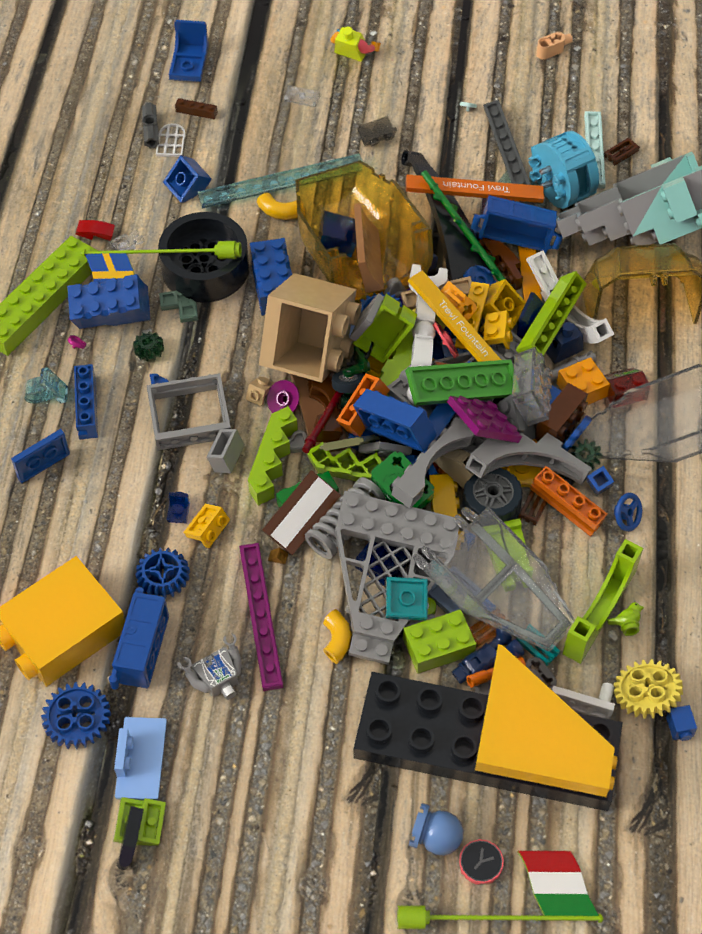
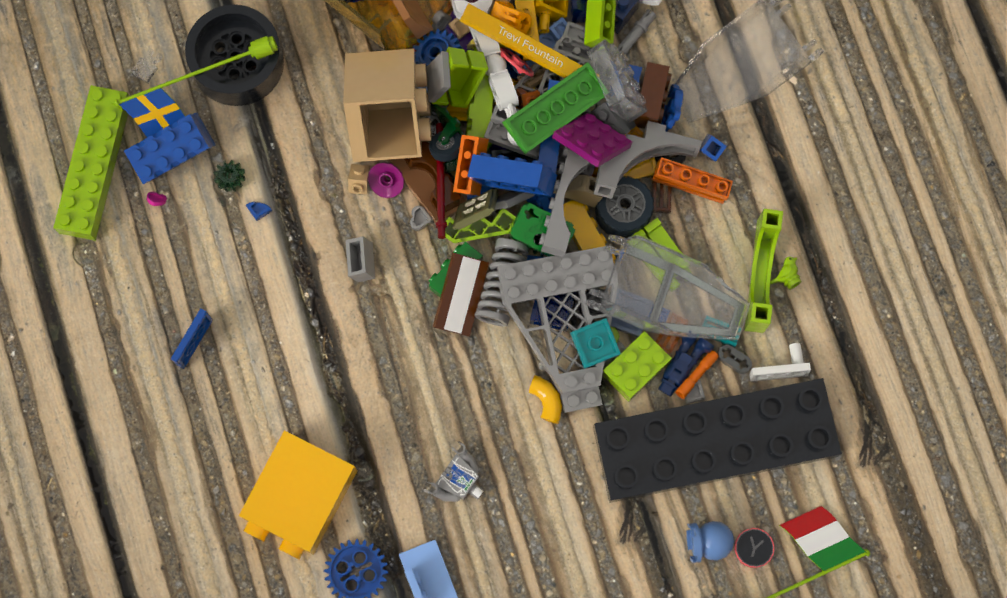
camera: 25 degrees left, 20 degrees up
clear light blue tile [24,367,68,404] -> none
blue brick [74,364,98,440] -> none
red slope [75,220,115,241] -> none
blue container [109,587,169,690] -> none
blue gear [135,547,190,599] -> none
light grey window [146,373,231,451] -> none
sand green tile [159,291,199,323] -> none
clear blue bracket [167,492,190,524] -> none
yellow bracket [183,504,230,548] -> none
magenta tile [239,543,283,691] -> none
lime brick [248,406,298,506] -> none
blue piece [250,238,292,316] -> none
pearl gold piece [268,547,289,564] -> none
yellow slope [475,644,617,797] -> none
yellow bracket [483,310,514,349] -> none
light orange brick [556,357,610,405] -> none
clear green gear [570,439,603,470] -> none
clear red slope [604,368,650,407] -> none
blue piece [614,493,643,532] -> none
light yellow gear [614,659,683,719] -> none
blue brick [666,705,697,741] -> none

